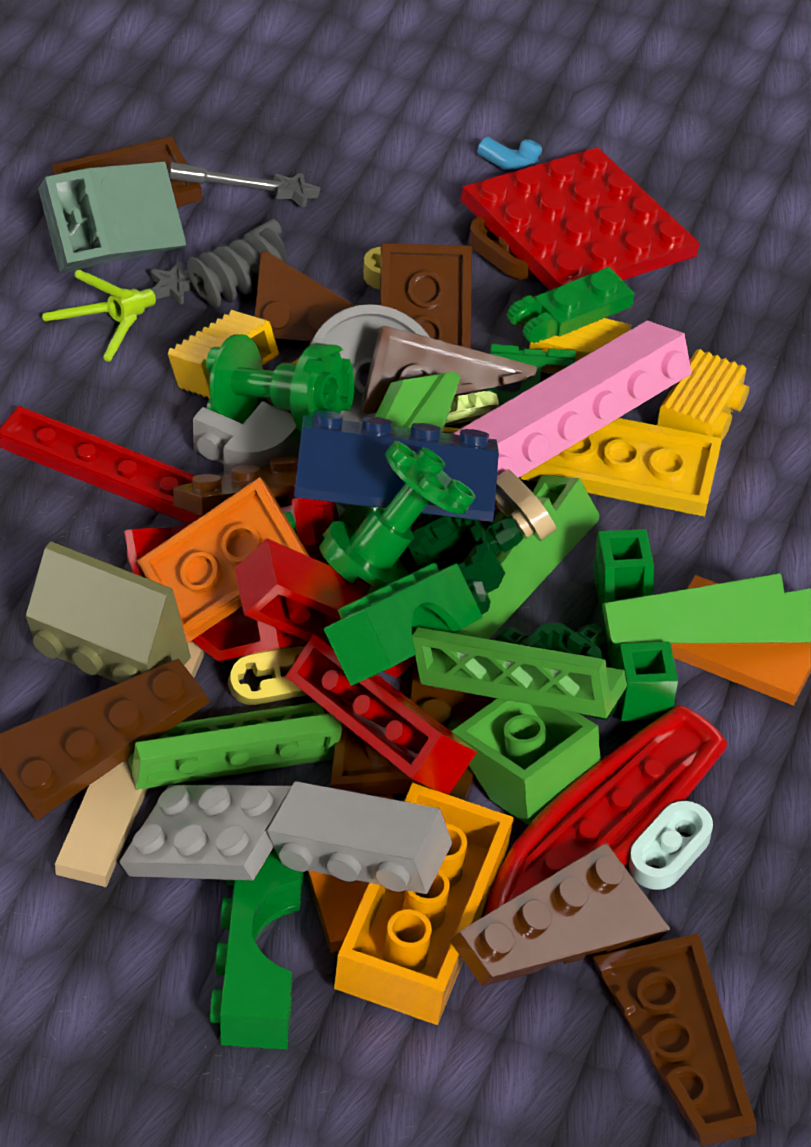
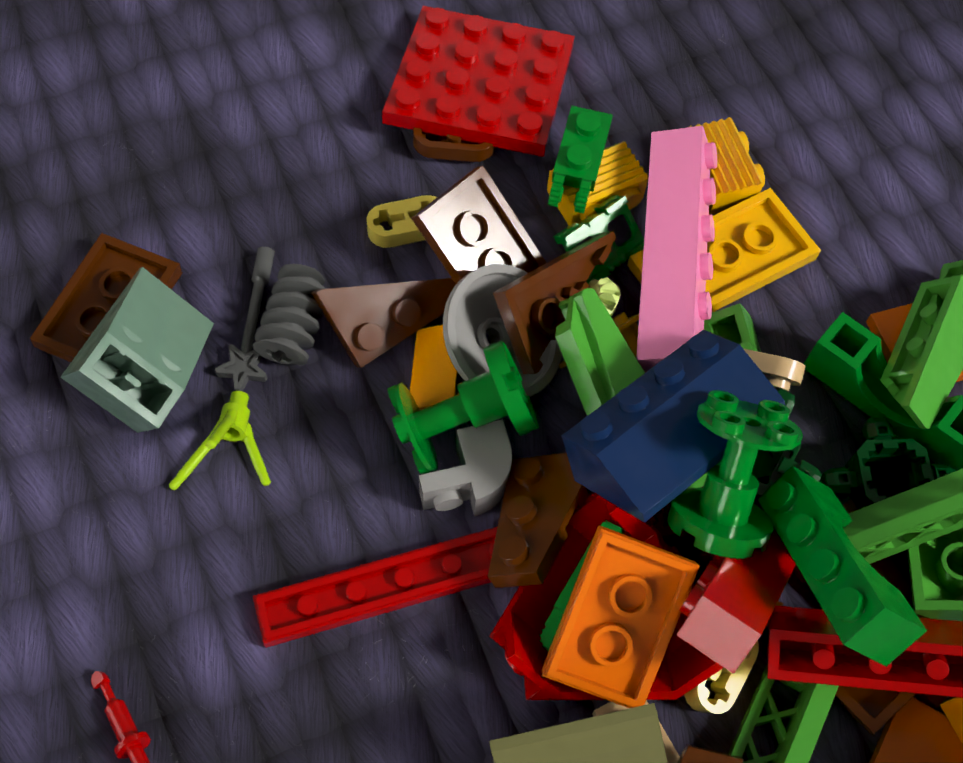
camera: 45 degrees left, 15 degrees up
dark grey piece [168,162,321,207] -> none
yellow brick [168,310,279,398] -> none
dark azure arm [477,137,542,170] -> none

